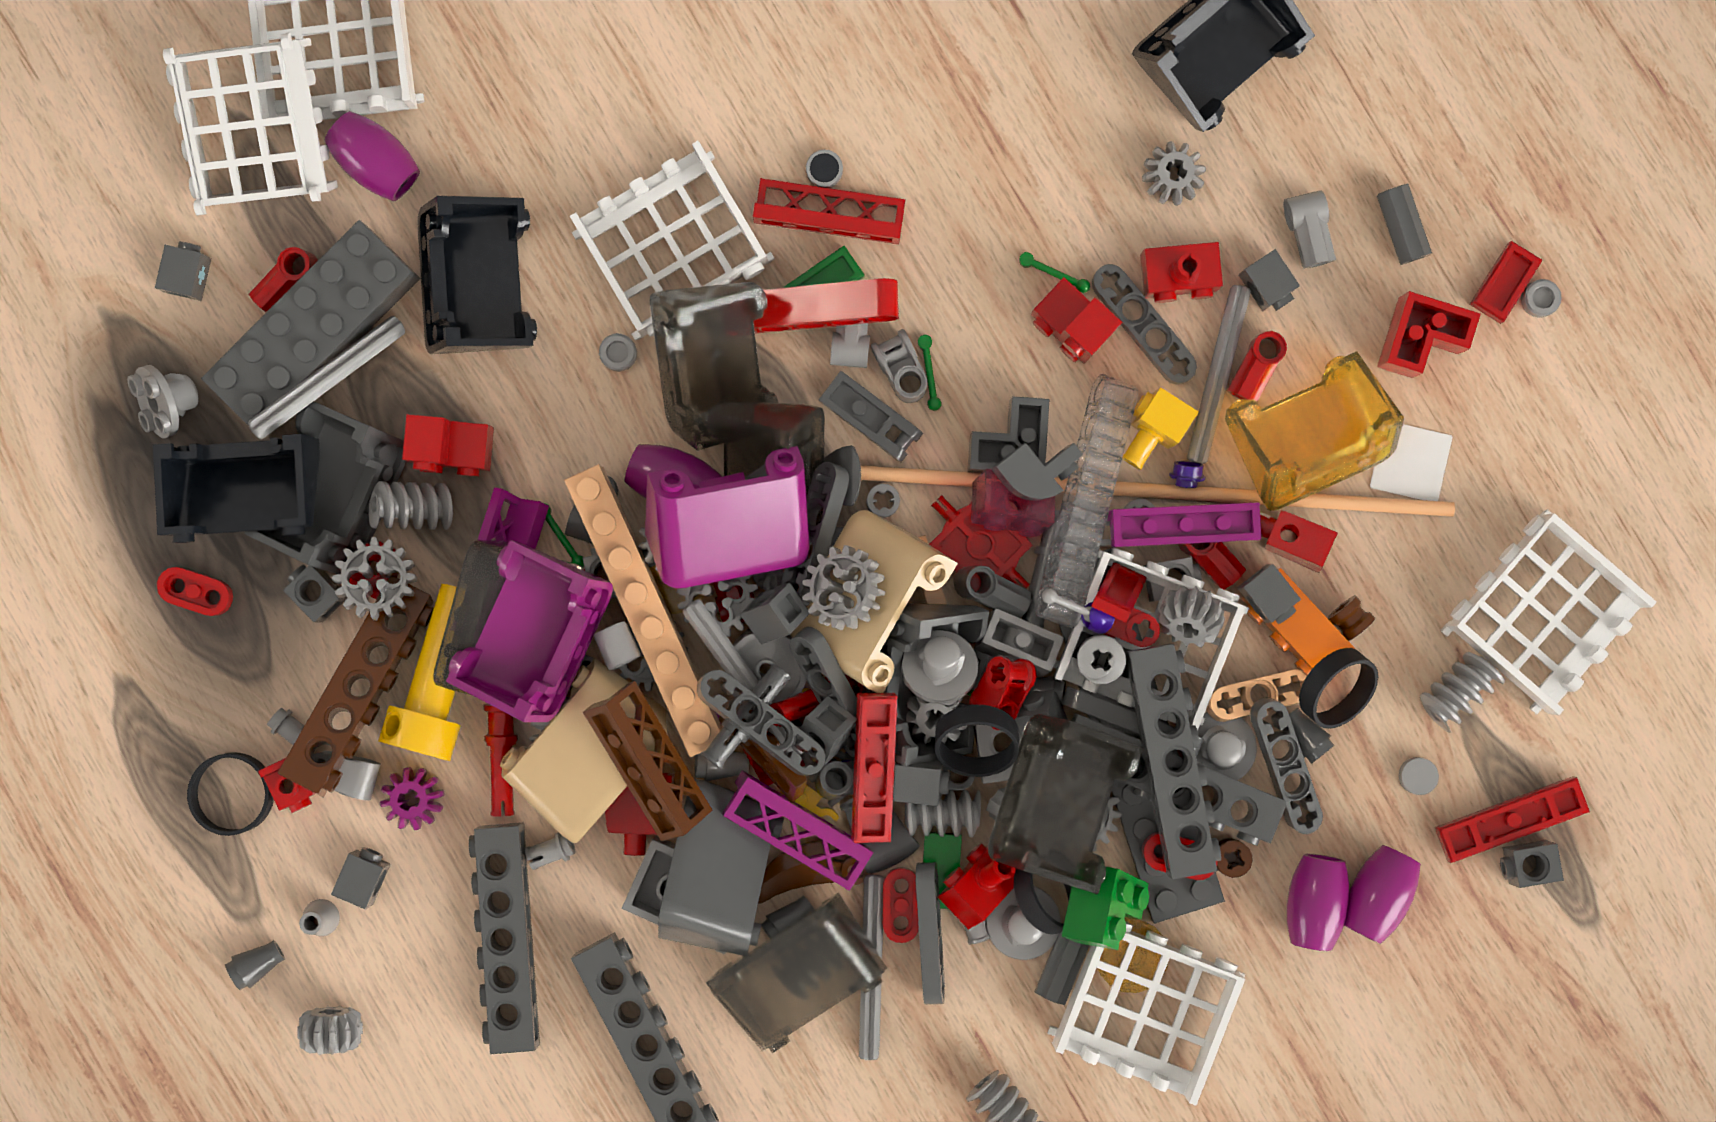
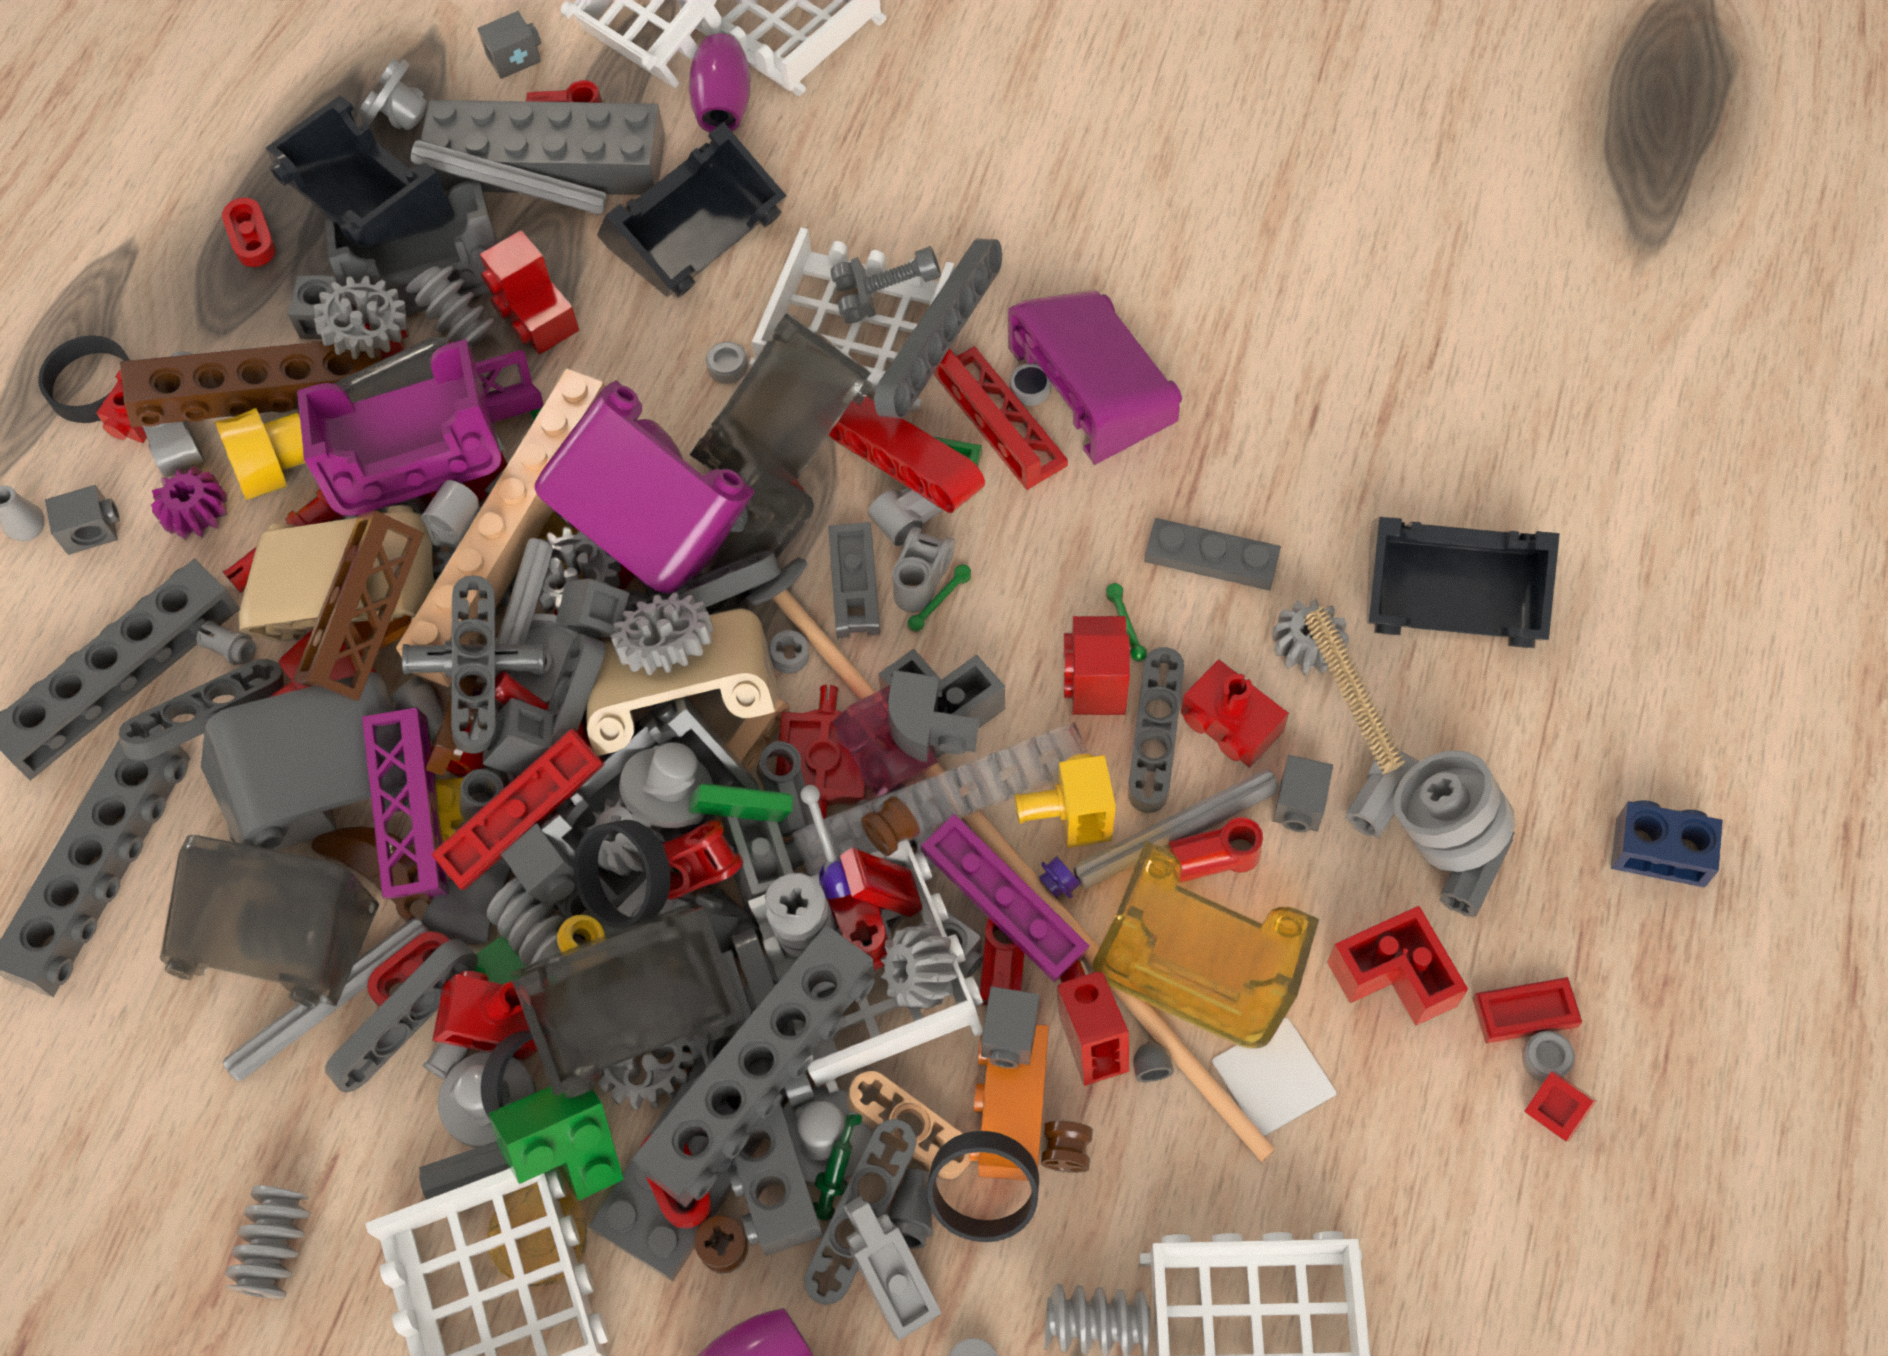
camera: 55 degrees right, 25 degrees down
none -> dark grey beam [119,659,284,760]
none -> yellow plate [557,915,605,962]
none -> green tile [689,783,793,823]
none -> dark green piece [813,1112,862,1221]
none -> dark grey bar [830,246,941,323]
none -> light grey hinge [843,1196,942,1341]
none -> reddish brown wheel [861,796,920,856]
none -> dark grey beam [874,238,1002,418]
none -> magenta windscreen [1008,290,1182,465]
none -> dark grey hinge [1133,1042,1174,1082]
none -> dark grey plate [1144,518,1281,591]
none -> tan axle [1304,606,1406,775]
none -> light grey wheel [1394,751,1515,872]
none -> red plate [1524,1071,1597,1142]
none -> dark blue brick [1611,800,1723,888]

